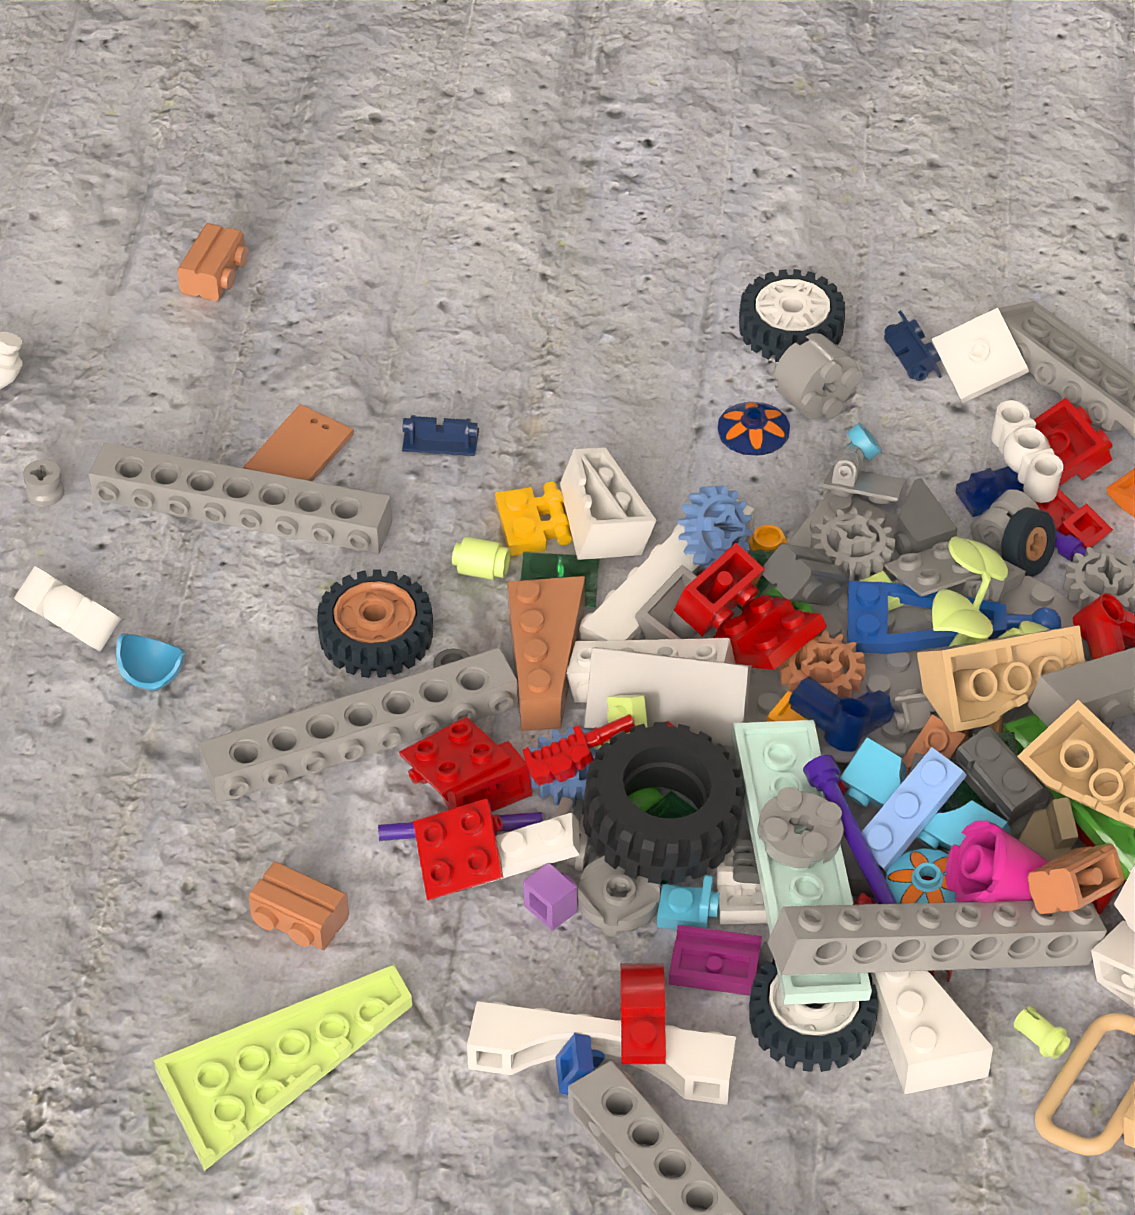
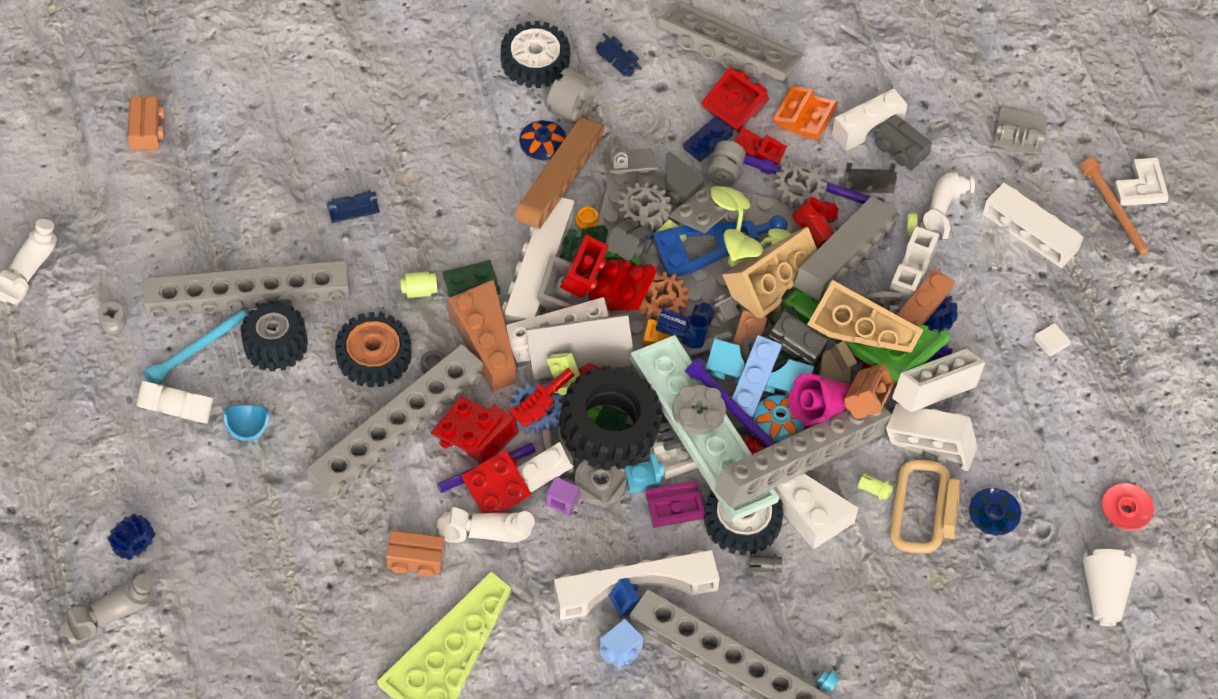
camera: 25 degrees left, 10 degrees up
nougat container [243,404,354,481] -> none
yellow plate [495,482,572,556] -> none
white wedge [560,447,657,560] -> none
red arch [620,963,666,1064] -> none
medium blue gear [678,485,753,569] -> none
medium azure tile [843,422,882,461] -> none
white plate [932,308,1029,404] -> none
white piece [991,400,1063,503] -> none
black bush [1001,507,1056,577] -> none
none -> medium azure piece [143,310,248,384]
none -> black wheel [241,302,308,372]
none -> white piece [437,507,535,543]
none -> medium nougat beam [515,117,605,229]
none -> light blue brick [600,619,643,669]
none -> dark grey pin [749,554,782,575]

